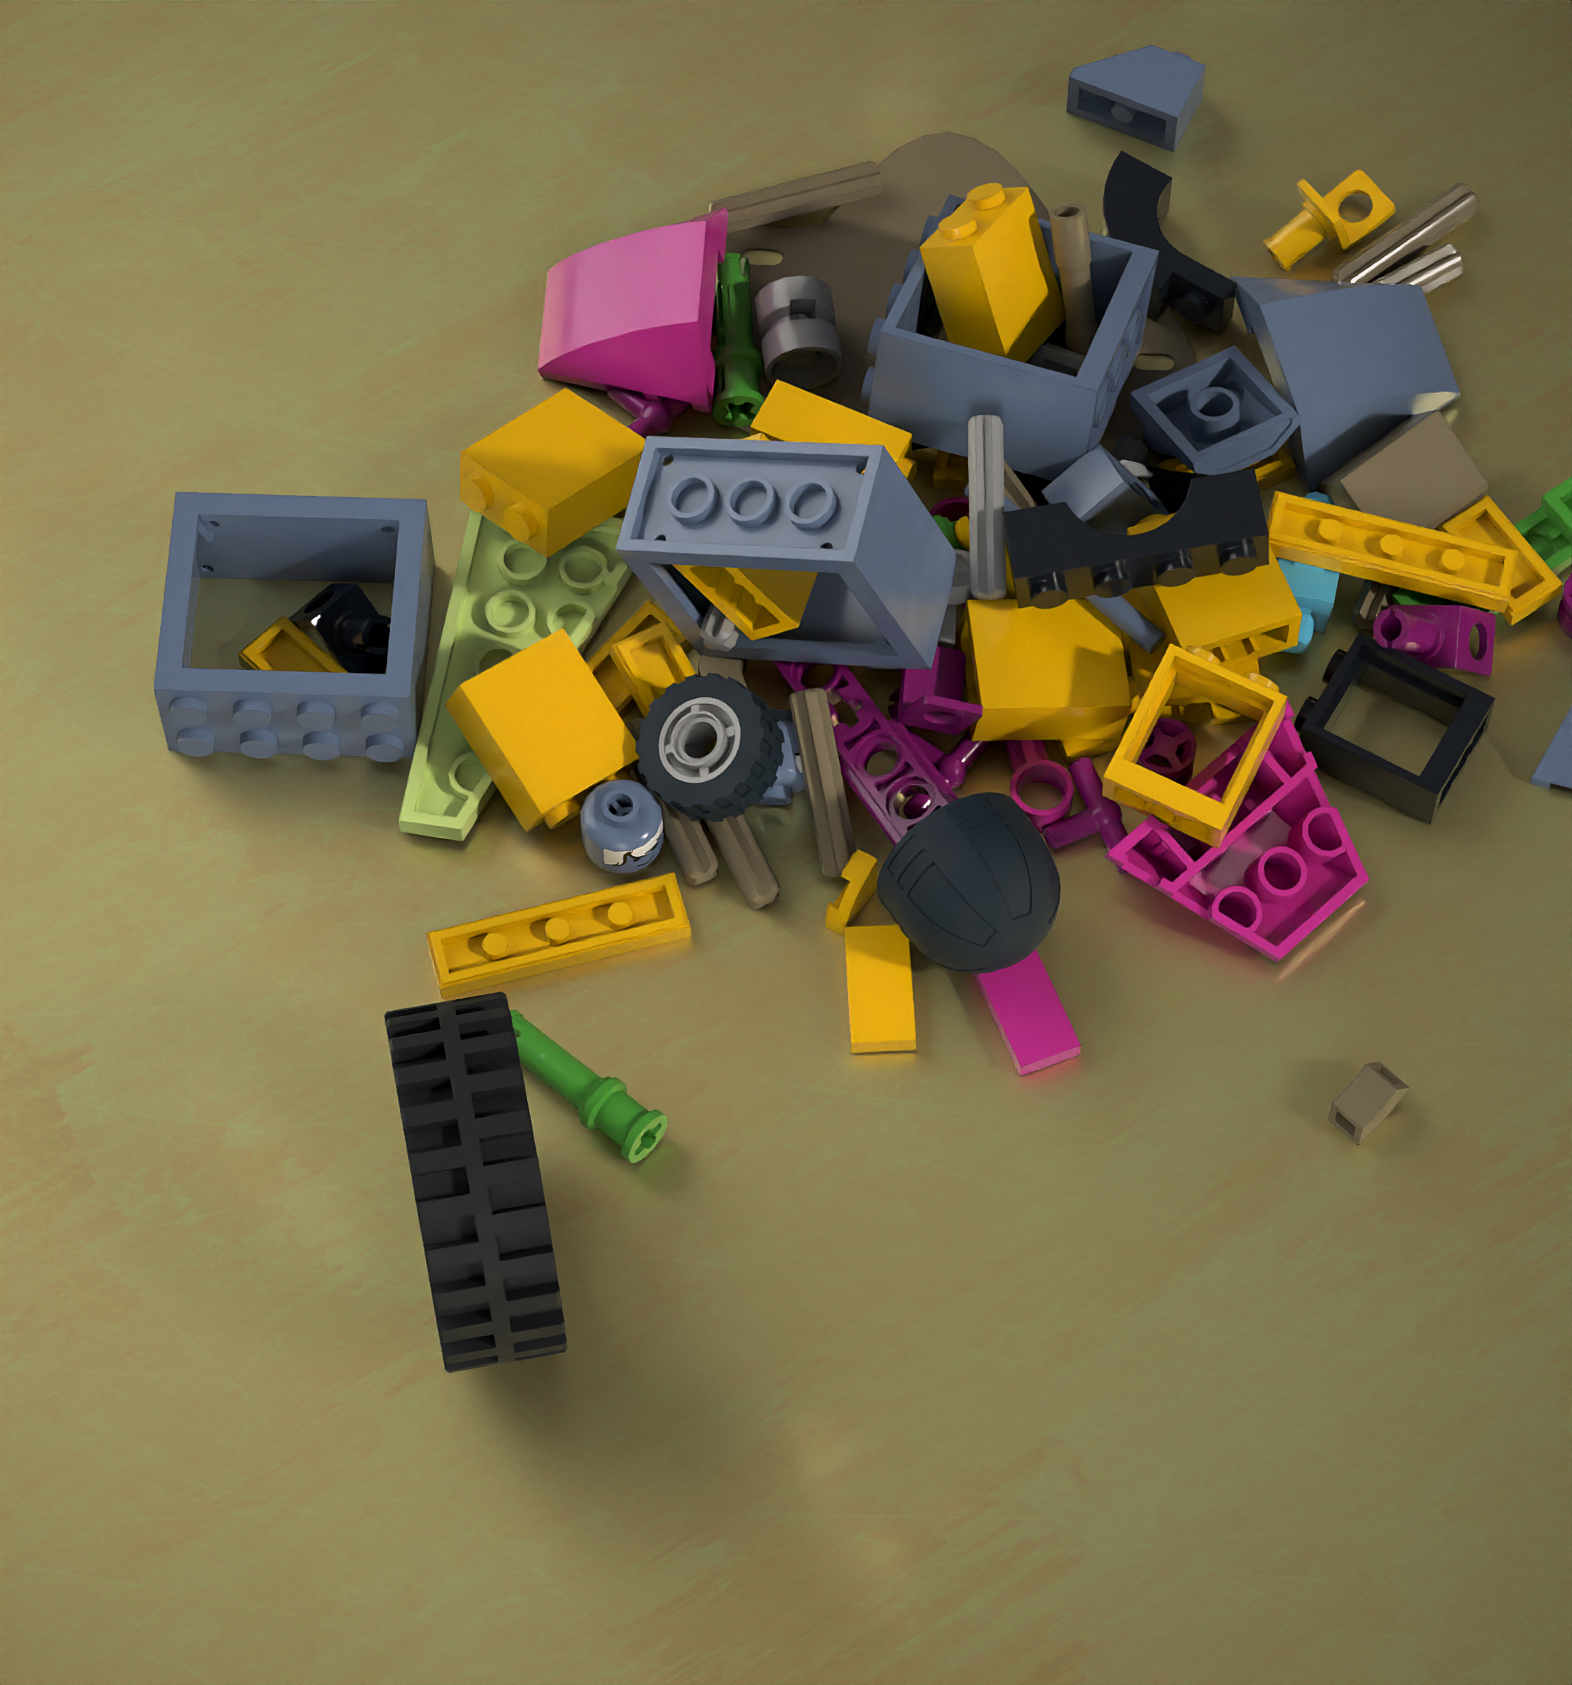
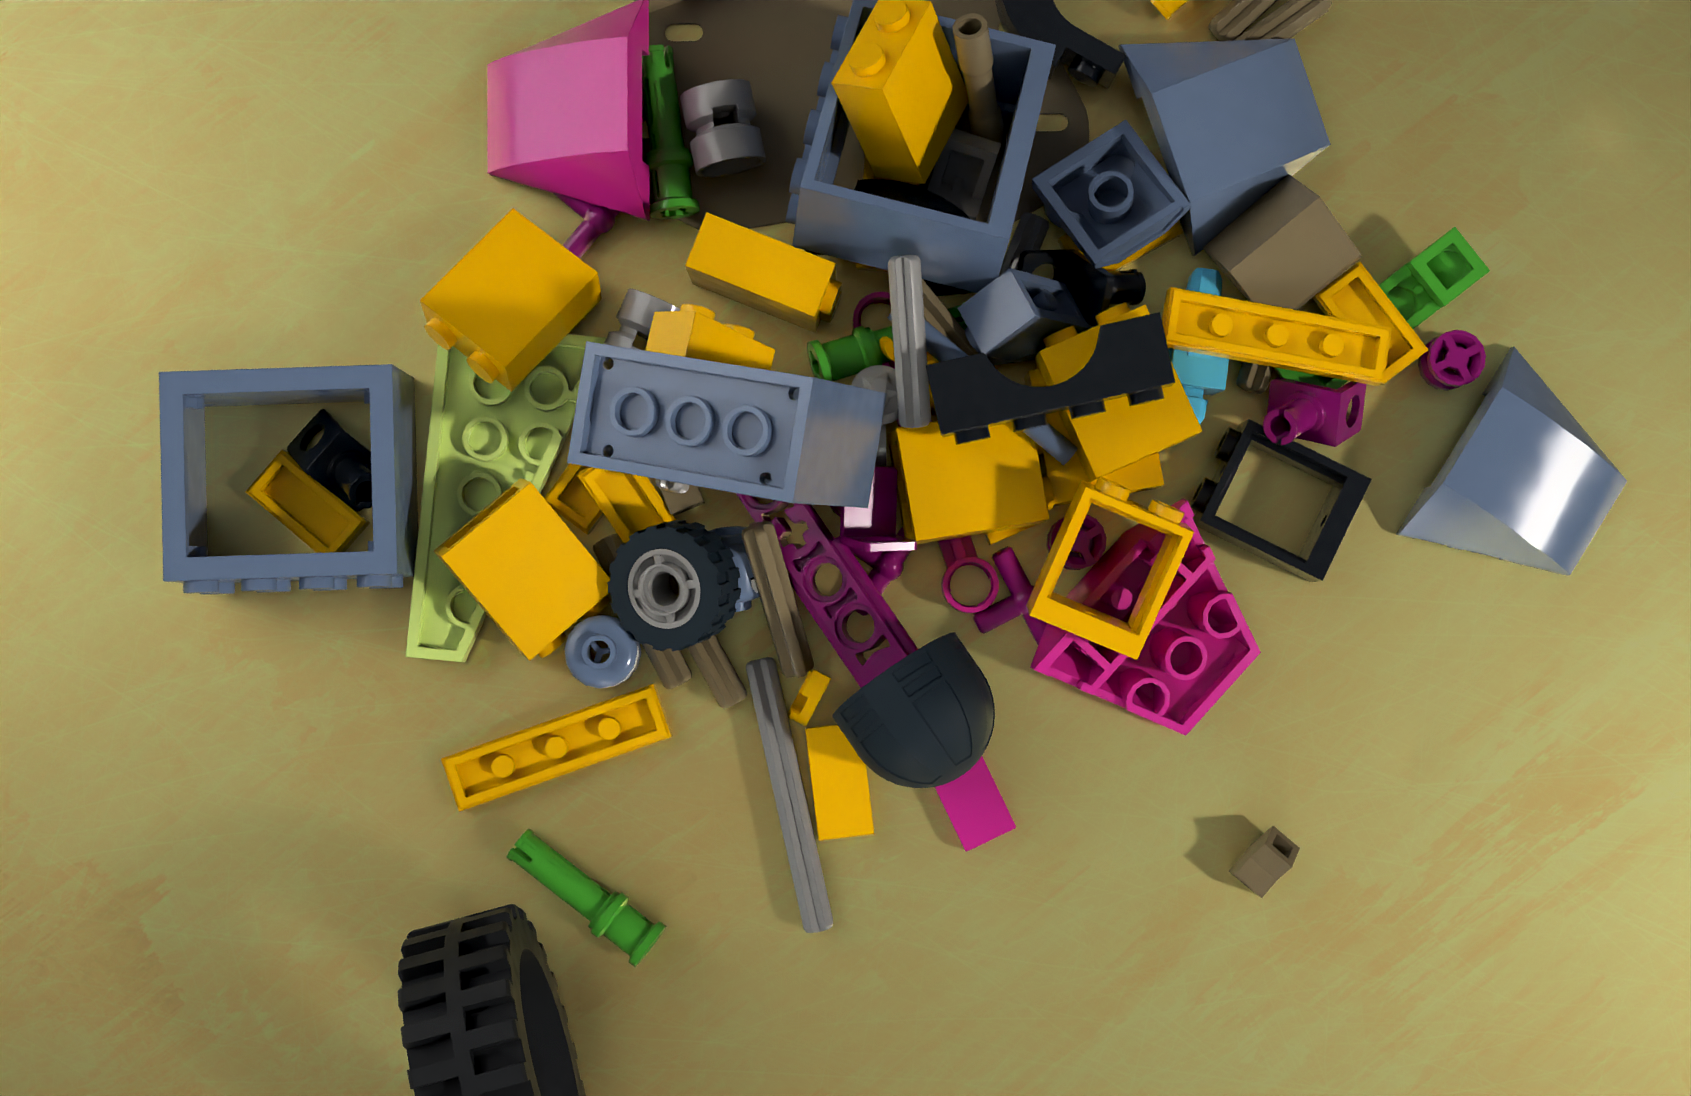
camera: 10 degrees left, 25 degrees up
none -> light grey axle [746,657,833,933]

